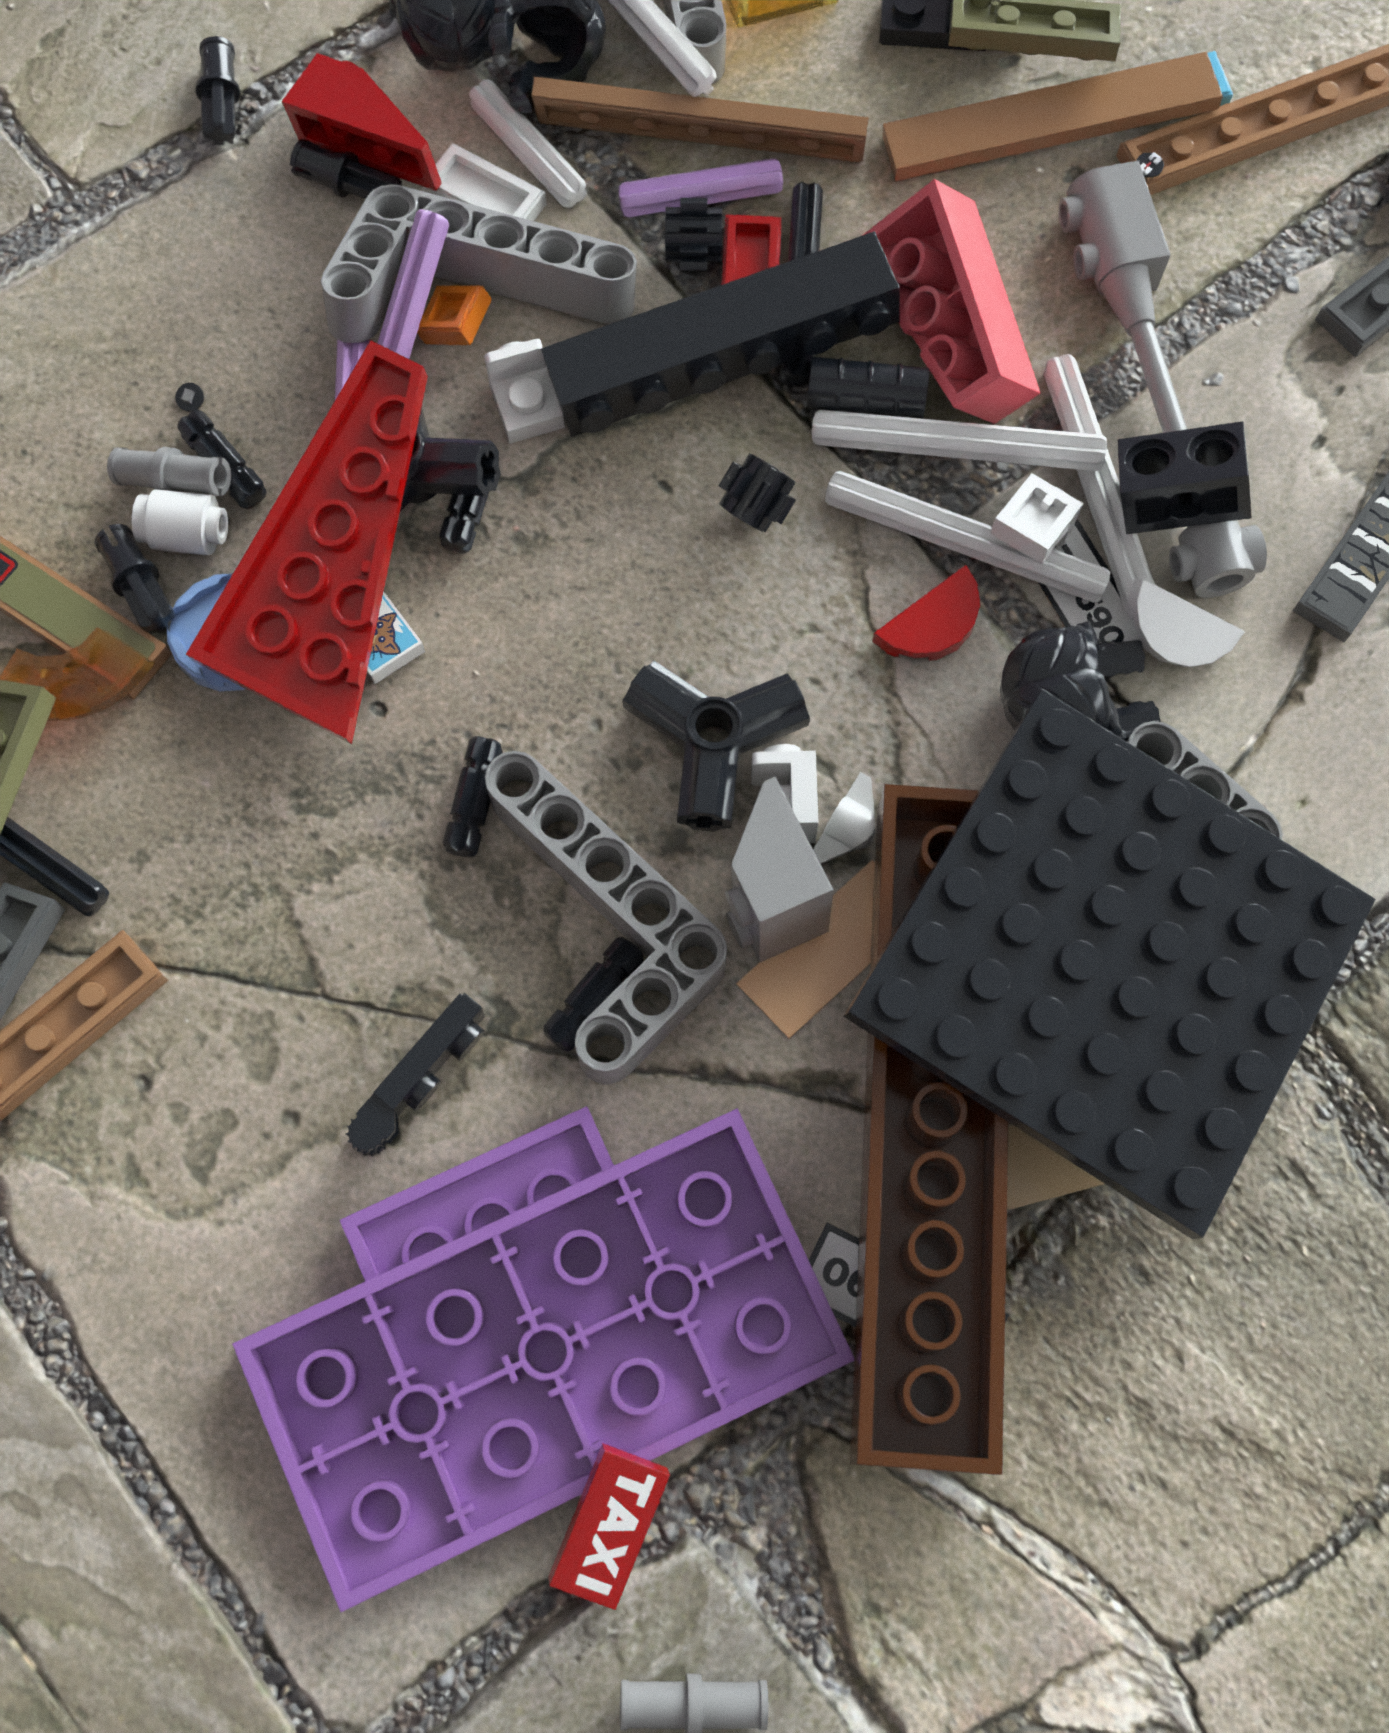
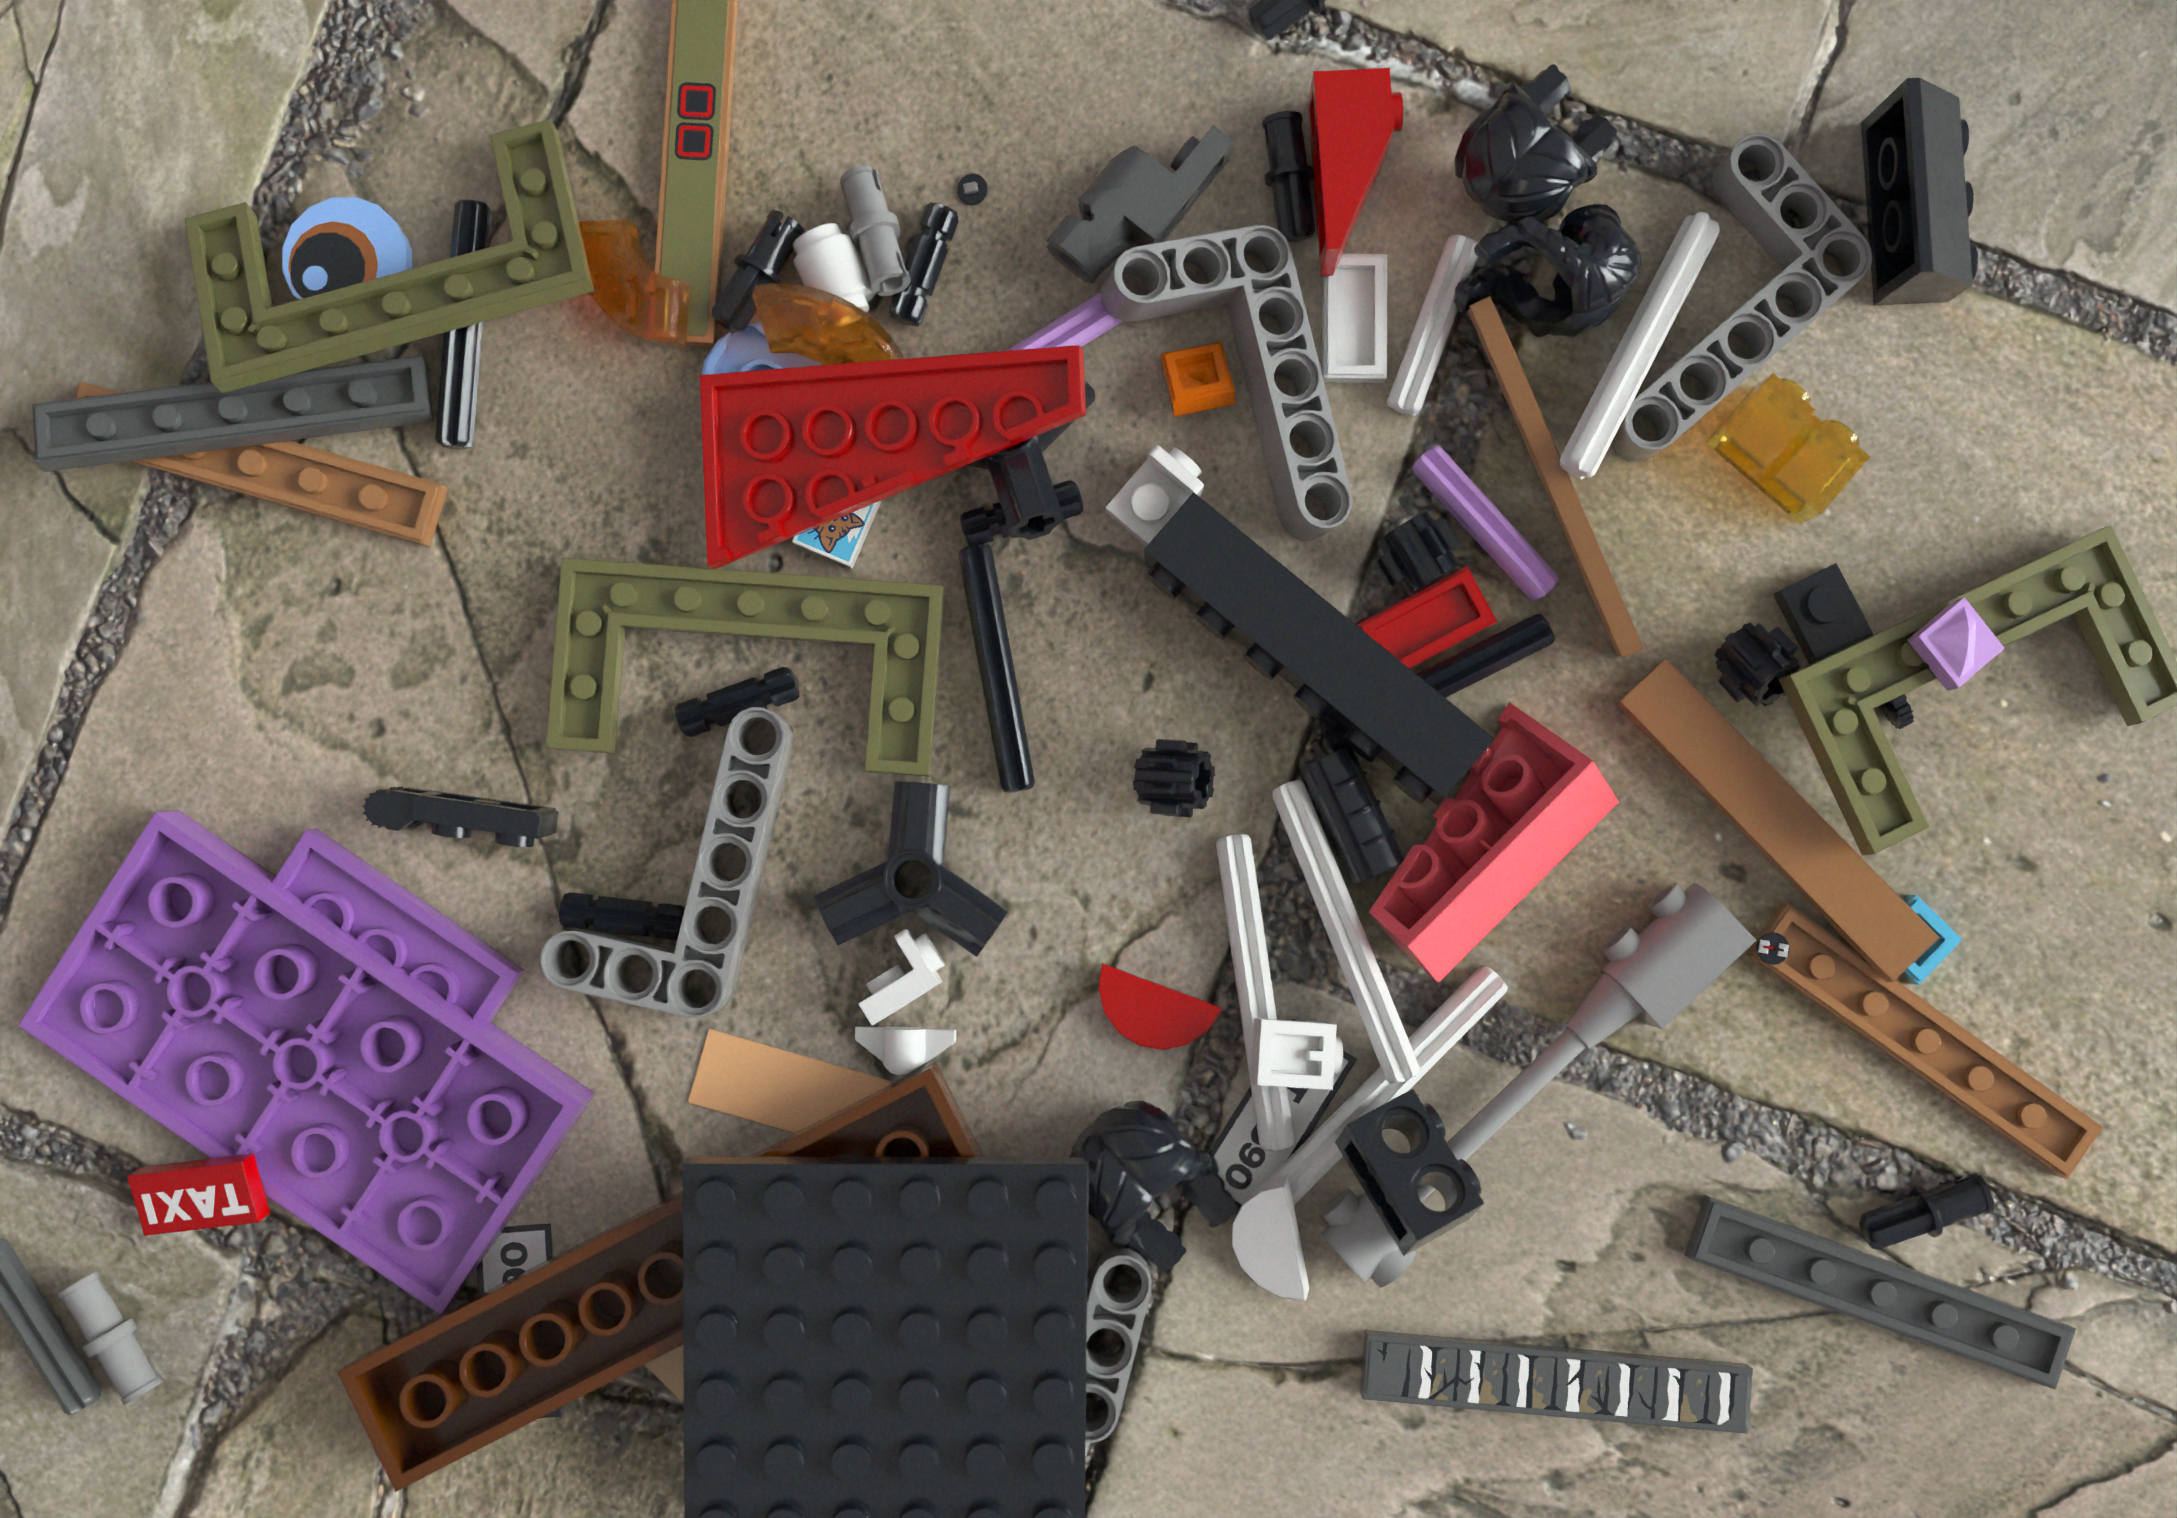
camera: 55 degrees right, 15 degrees up
lavender axle [377,209,449,359] -> none
light grey slope [725,777,834,963] -> none
none -> olive plate [546,558,945,777]
none -> clear orange tile [752,284,905,365]
none -> black axle [958,544,1035,793]
none -> dark grey plate [1046,125,1233,283]
none -> black gear [1714,622,1801,707]

